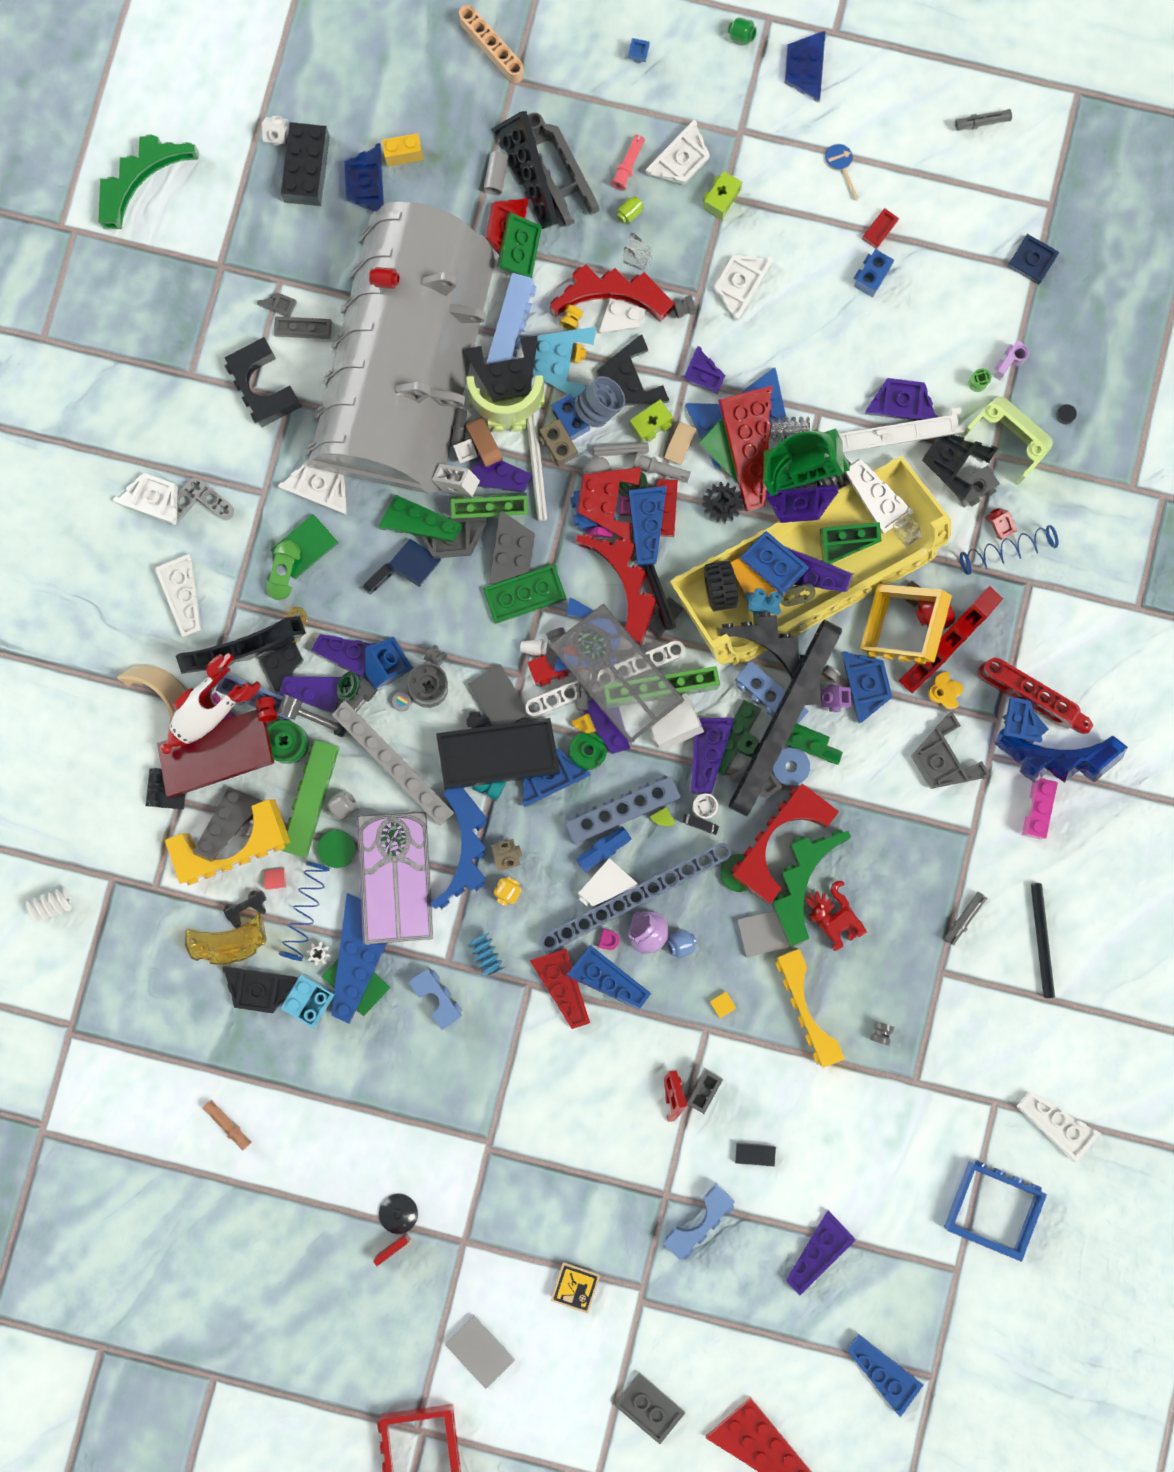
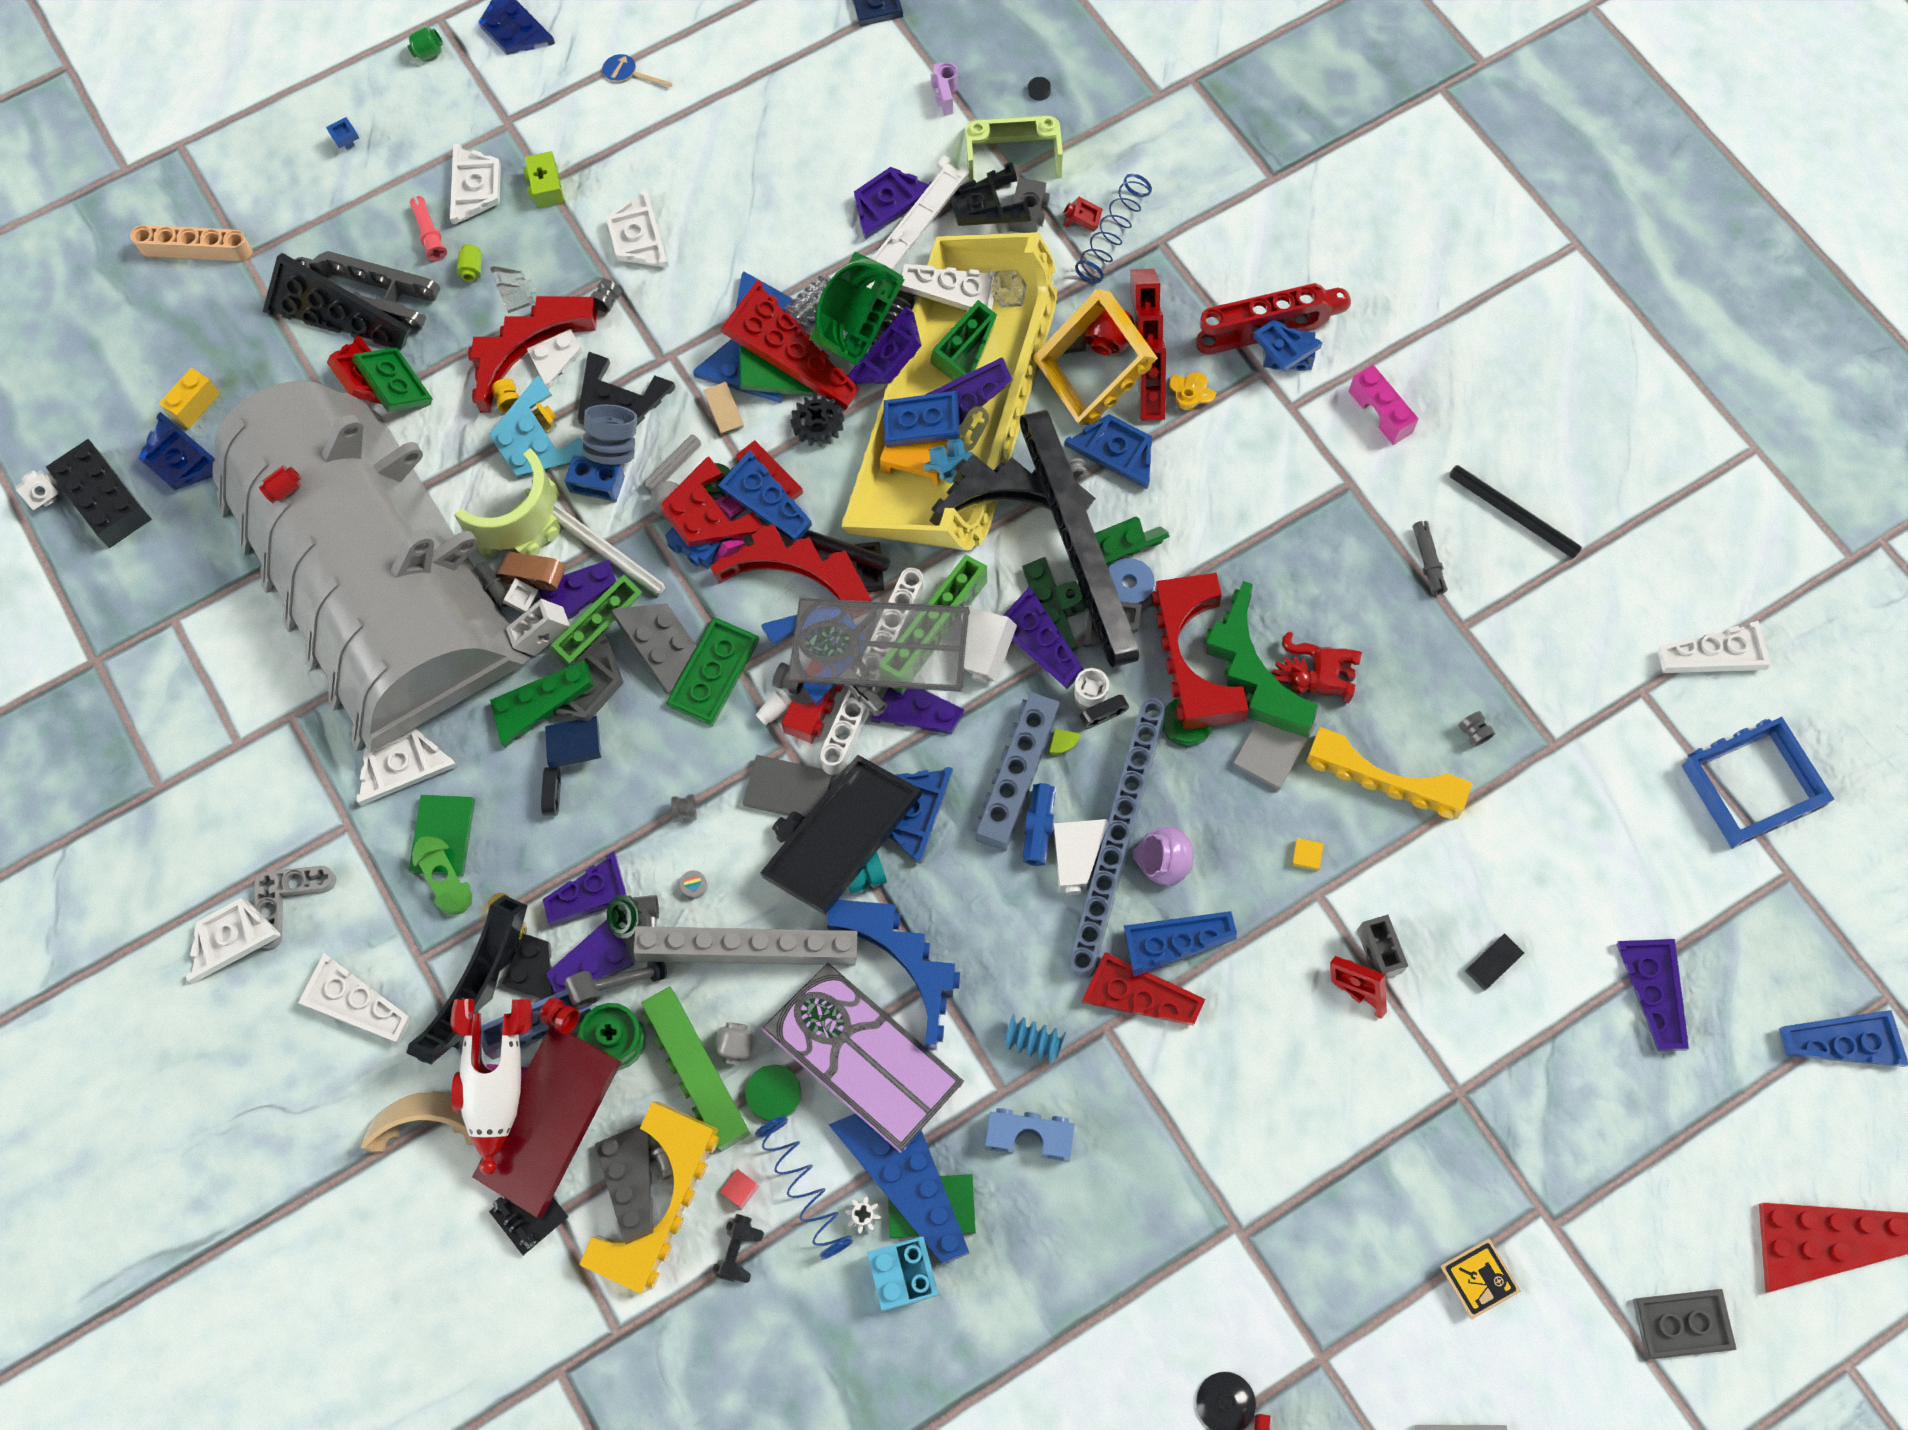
camera: 45 degrees left, 15 degrees down
clear yellow windscreen [184,912,267,965] -> none
black wing [223,966,298,1013] -> none
black arch [224,337,302,427] -> none
dark grey tile [257,293,297,317] -> none
dark grey tile [274,316,332,339] -> none
blue slope [365,637,413,689] -> none
dark grey wheel [407,663,448,708] -> none
black wing [465,336,538,402] -> none
light grey pin [484,152,508,195] -> none
light blue brick [486,273,537,364] -> none
dark tan brick [491,839,522,871] -> none
yellow head [493,876,522,906] -> none
dark tan brick [538,419,578,467] -> none
green tile [568,733,607,770] -> none
yellow tile [570,713,596,733] -> none
dark pink tile [598,929,619,950] -> none
lime brick [629,399,673,442] -> none
light grey pin [633,452,691,483] -> none
medium blue arch [663,1182,735,1261] -> none
medium blue head [666,930,697,958] -> none
dark purple wing [683,346,725,394] -> none
black tyre [704,561,738,612] -> none
medium blue brick [734,661,809,724] -> none
medium lavender brick [820,684,851,712] -> none
blue brick [854,249,894,297] -> none
red tile [862,208,900,249] -> none
dark grey wing [911,711,990,789] -> none
bright green wheel [969,368,991,392] -> none
clear blue arch [995,728,1128,783] -> none

